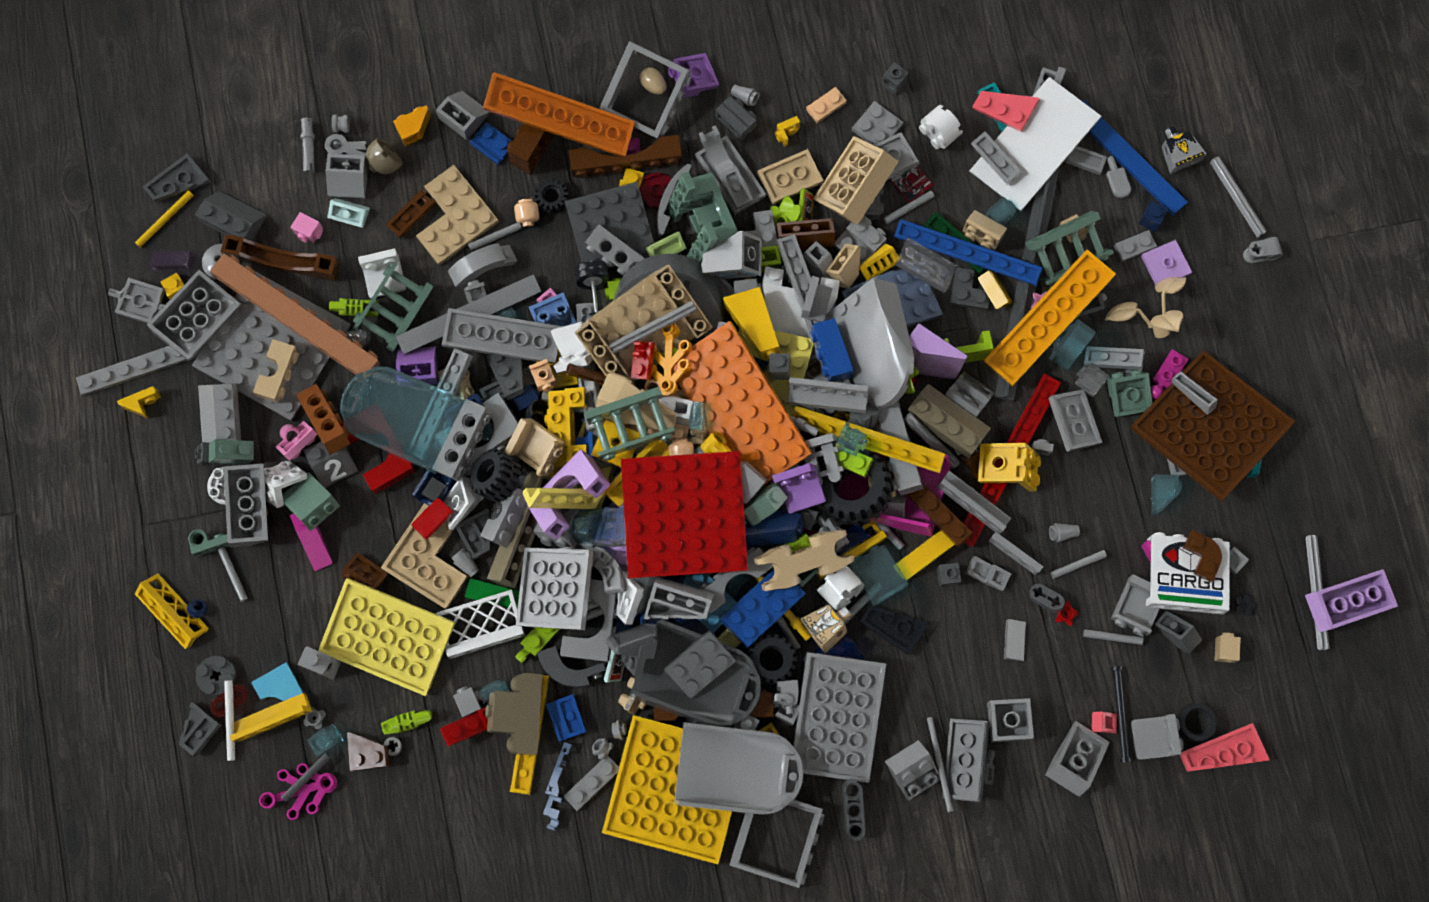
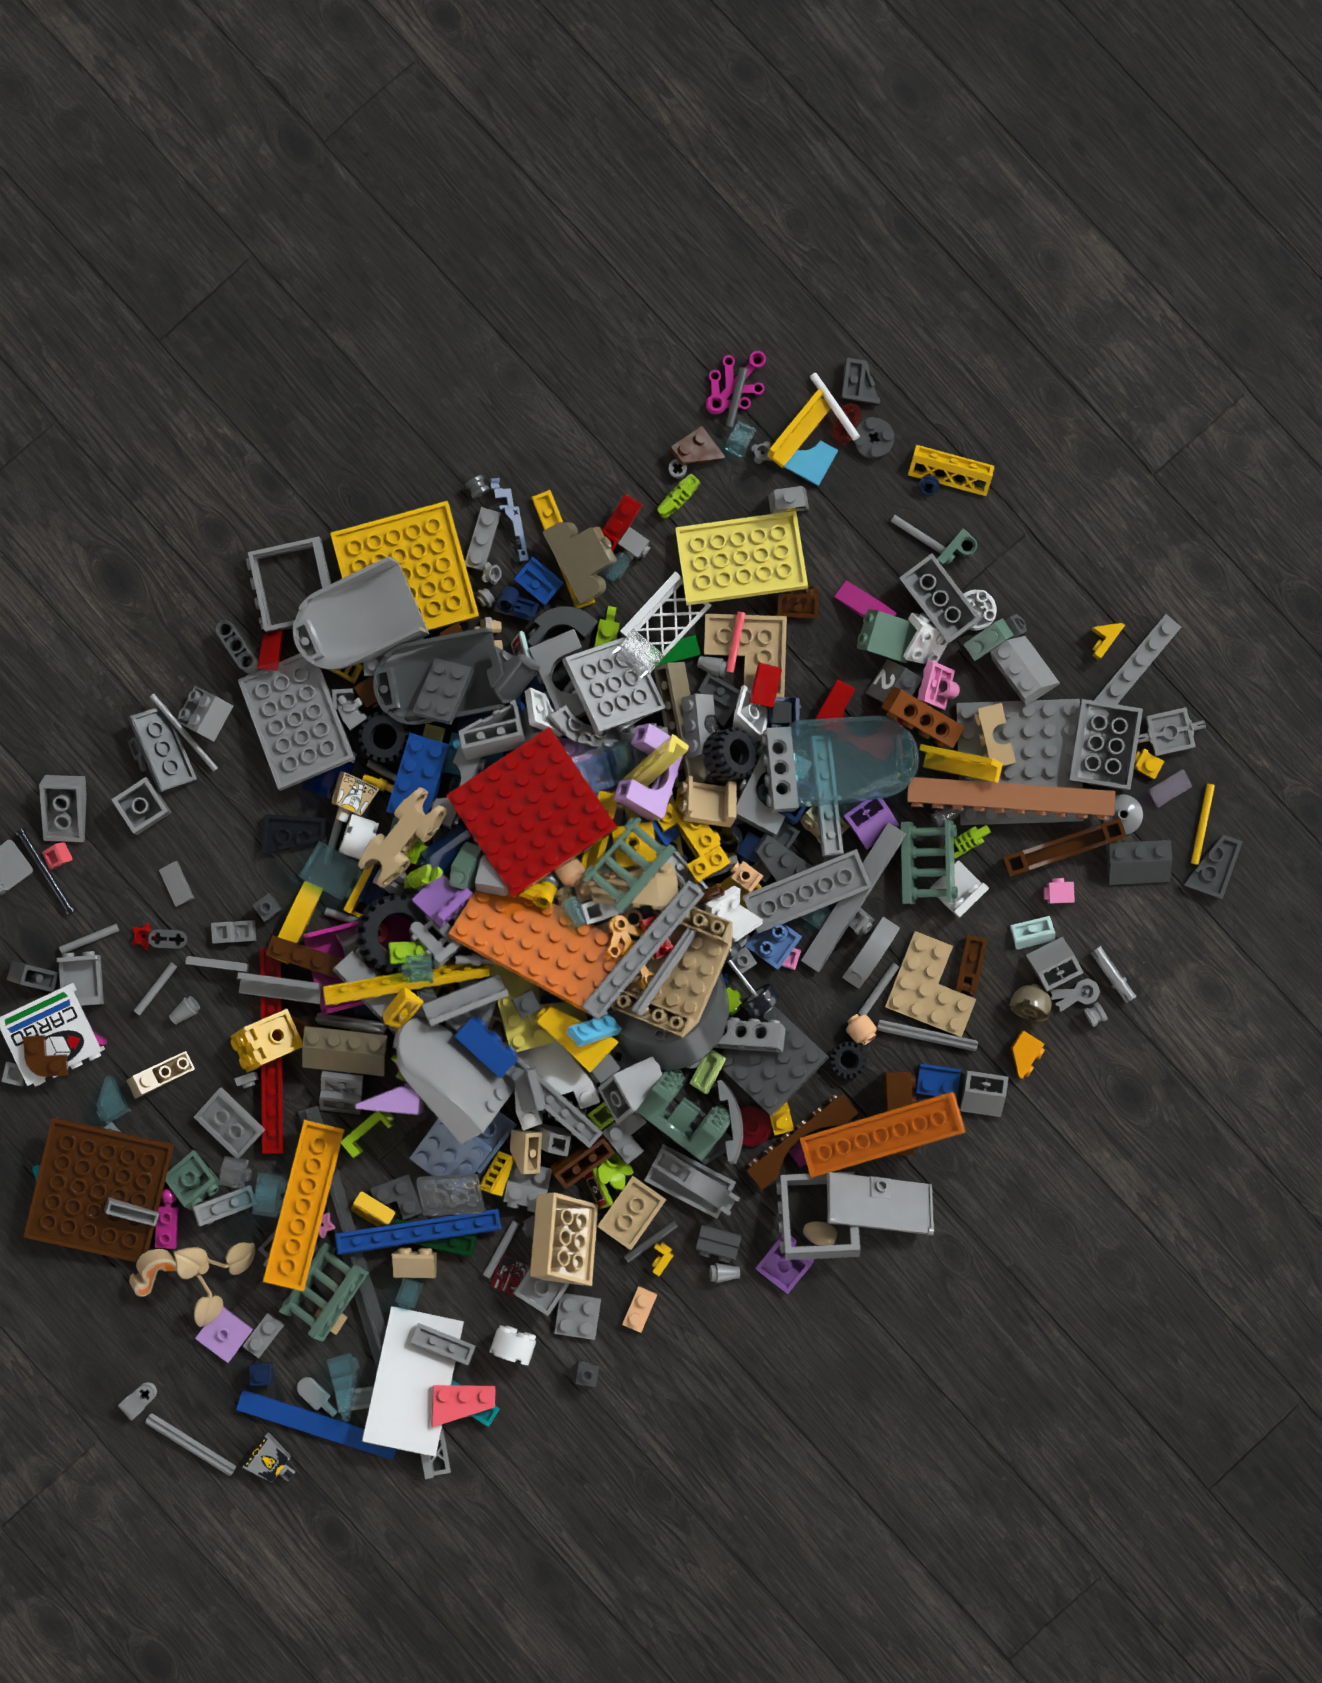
camera: 155 degrees right, 10 degrees up
none -> tan slope [126,1051,195,1099]
none -> tan animal [129,1249,177,1297]
none -> red slope [257,630,284,671]
none -> clear light blue slope [326,1353,360,1422]
none -> yellow slope [383,987,424,1028]
none -> lime hinge [404,864,443,890]
none -> dark grey wheel [465,475,490,499]
none -> dark blue plate [494,586,539,622]
none -> medium azure plate [566,1014,622,1047]
none -> light grey tile [582,881,704,1021]
none -> clear brick [613,628,664,679]
none -> dark grey bar [624,1220,678,1263]
none -> coral bar [726,611,746,673]
none -> light grey door [827,1172,934,1235]
none -> light grey axle [877,1020,978,1051]
none -> yellow fence [919,744,1003,783]

